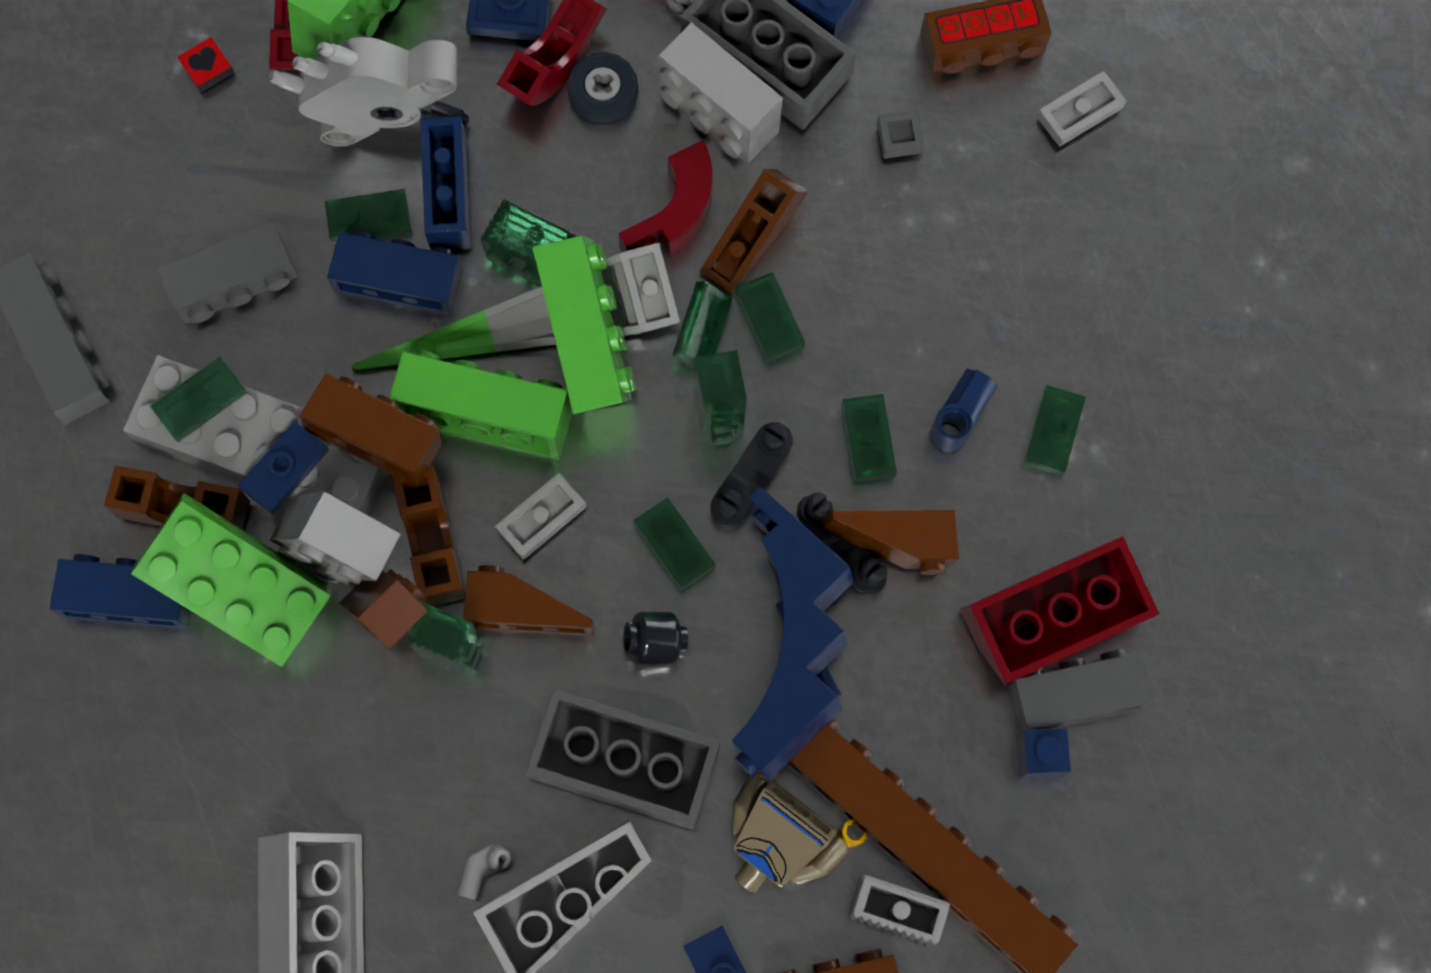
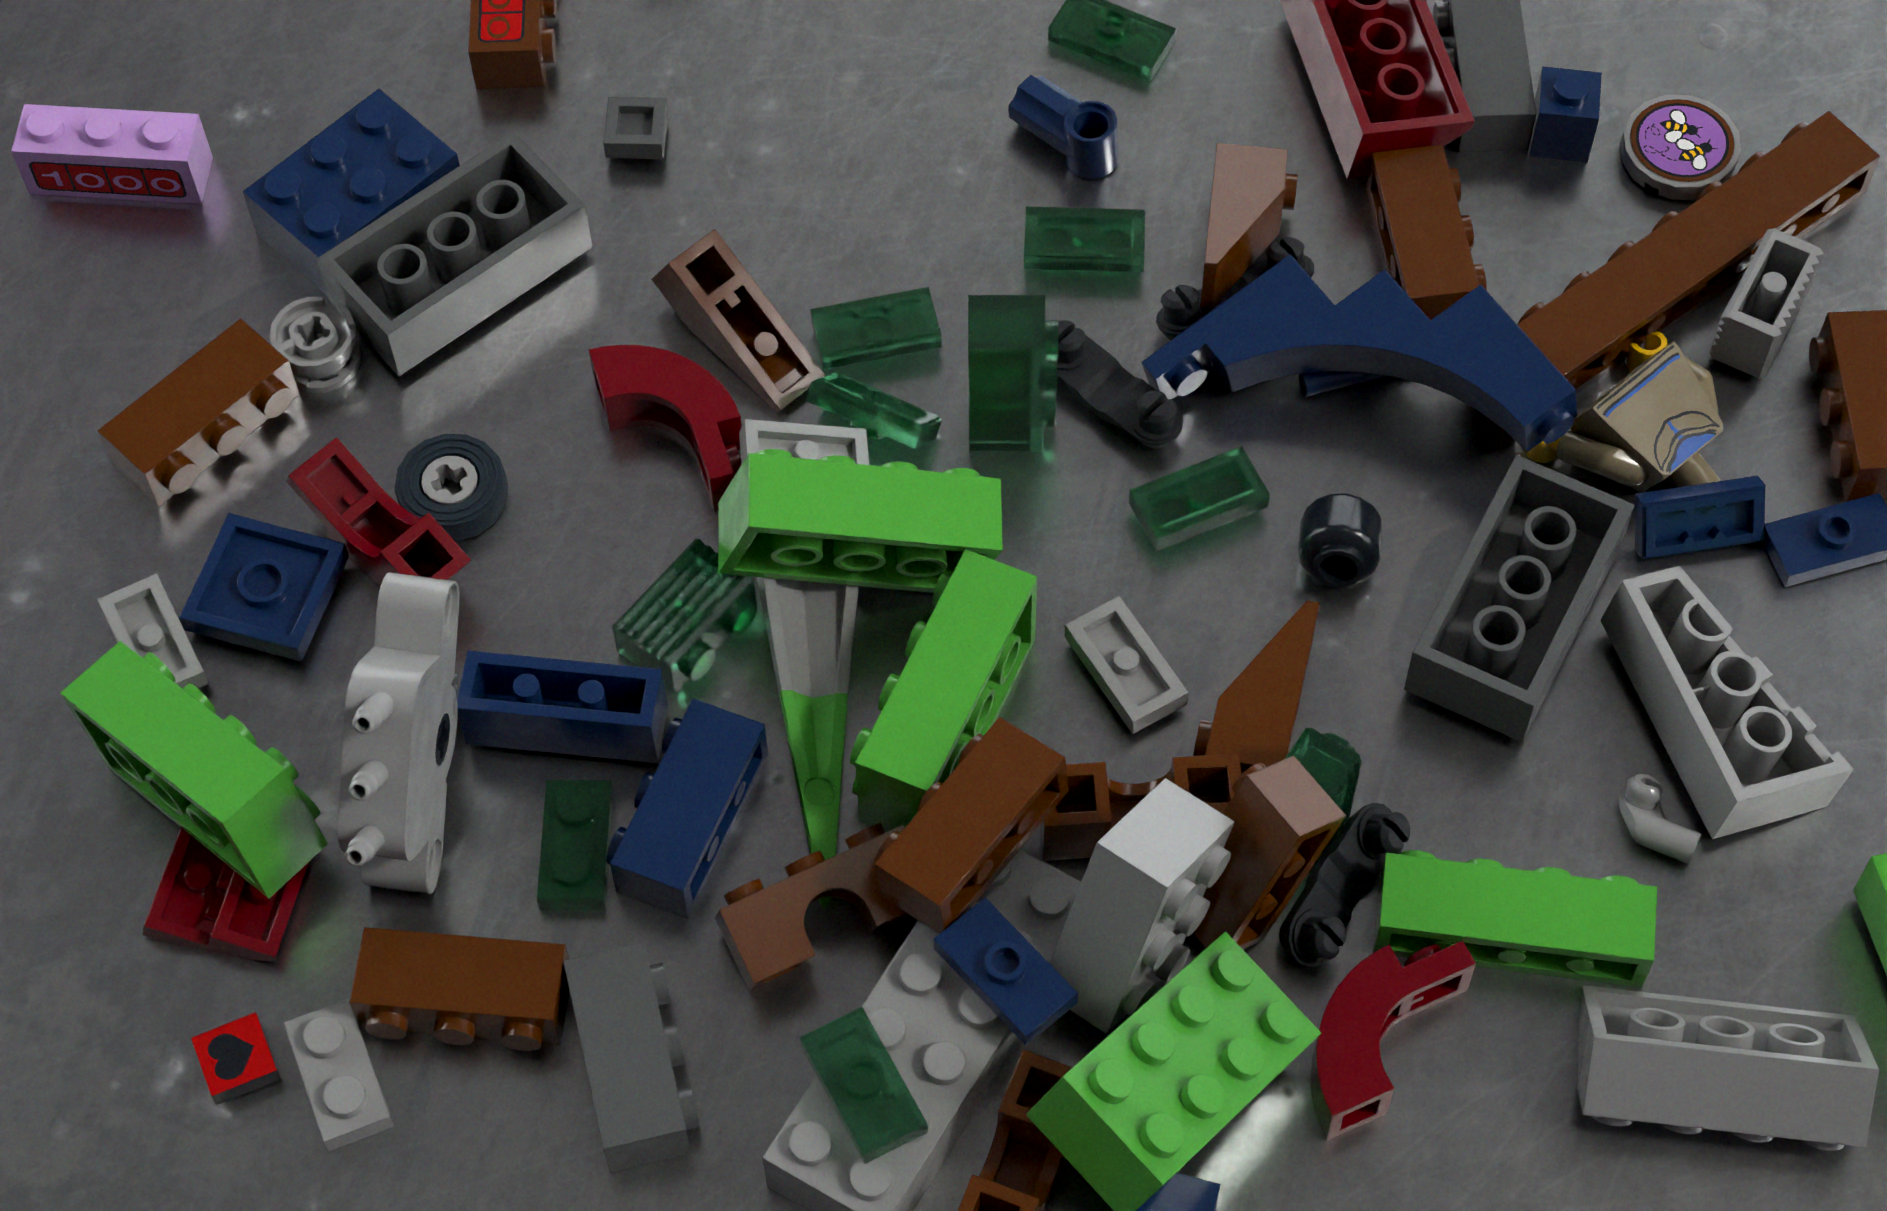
camera: 75 degrees left, 15 degrees down
light grey brick [659,22,783,164] -> none
none -> light grey plate [284,998,394,1152]
none -> reddish brown brick [349,927,570,1051]
none -> reddish brown arch [715,823,910,991]
none -> black piece [1279,803,1410,966]
none -> dark red arch [1310,941,1476,1141]
none -> reddish brown brick [1366,144,1487,321]
none -> bright green brick [1373,850,1657,988]
none -> tile [1620,95,1741,200]
none -> dark blue plate [1635,475,1766,559]

